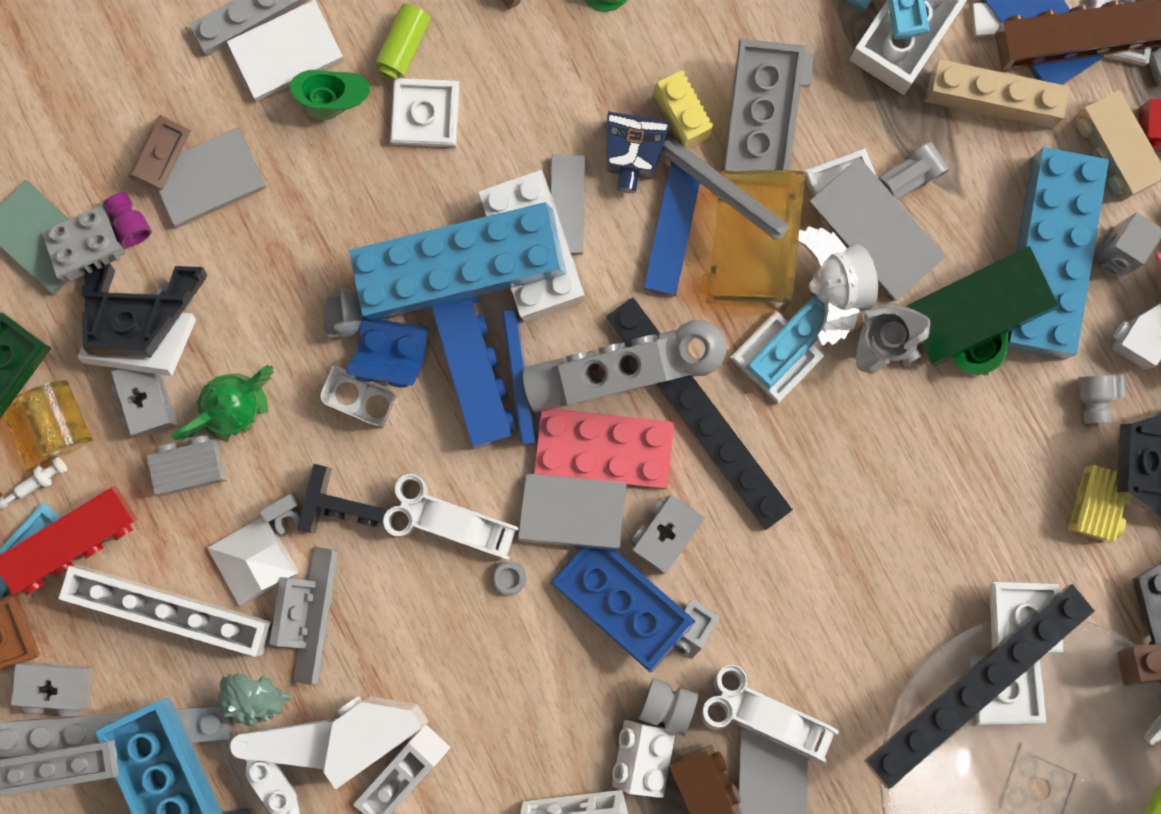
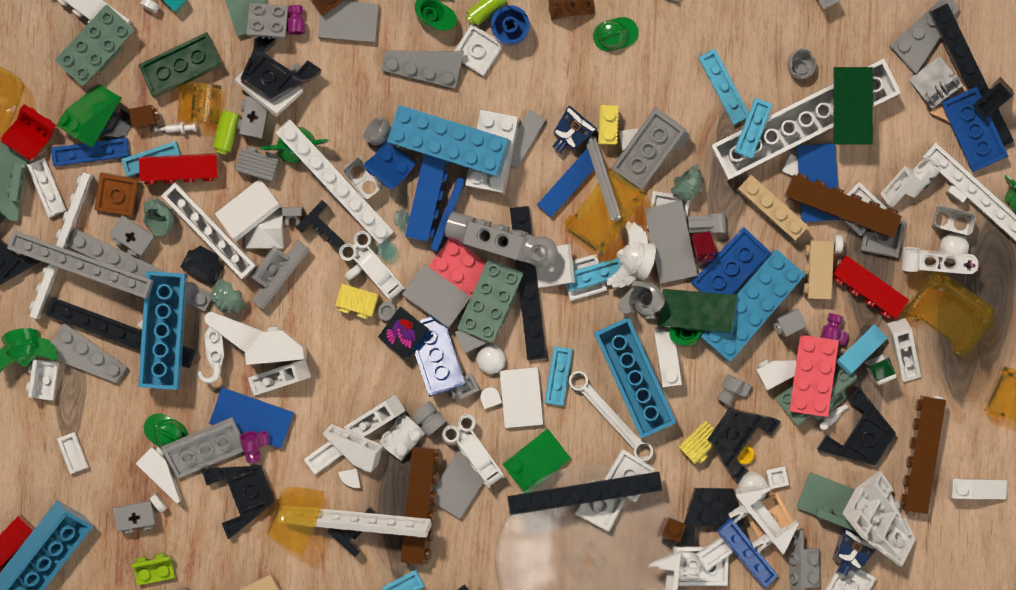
camera: 30 degrees right, 5 degrees up
none -> sand green hair [143,198,176,237]
none -> black slope [180,246,224,285]
none -> lime brick [212,110,240,155]
none -> white tile [215,179,281,242]
none -> white plate [276,119,394,244]
none -> light yellow brick [335,284,379,319]
none -> white tile [344,264,362,281]
none -> white slope [344,394,406,437]
none -> clear light blue plate [378,241,397,260]
none -> black tile [378,306,430,360]
none -> light grey wing [381,50,464,88]
none -> clear light blue plate [394,209,409,228]
none -> sand green bracket [458,258,523,343]
none -> white hair [476,343,506,374]
none -> white tile [480,387,502,409]
none -> blue brick [491,5,529,46]
none -> white tile [500,367,543,428]
none -> green slope [502,428,571,493]
none -> white tile [536,244,575,288]
none -> medium azure tile [544,346,573,406]
none -> white piece [569,371,653,461]
none -> dark azure brick [593,317,677,439]
none -> white tile [619,128,638,151]
none -> white slope [654,328,682,387]
none -> sand green hair [670,164,703,201]
none -> dark red brick [690,231,716,263]
none -> blue tile [691,227,771,294]
none -> white tile [832,235,843,254]

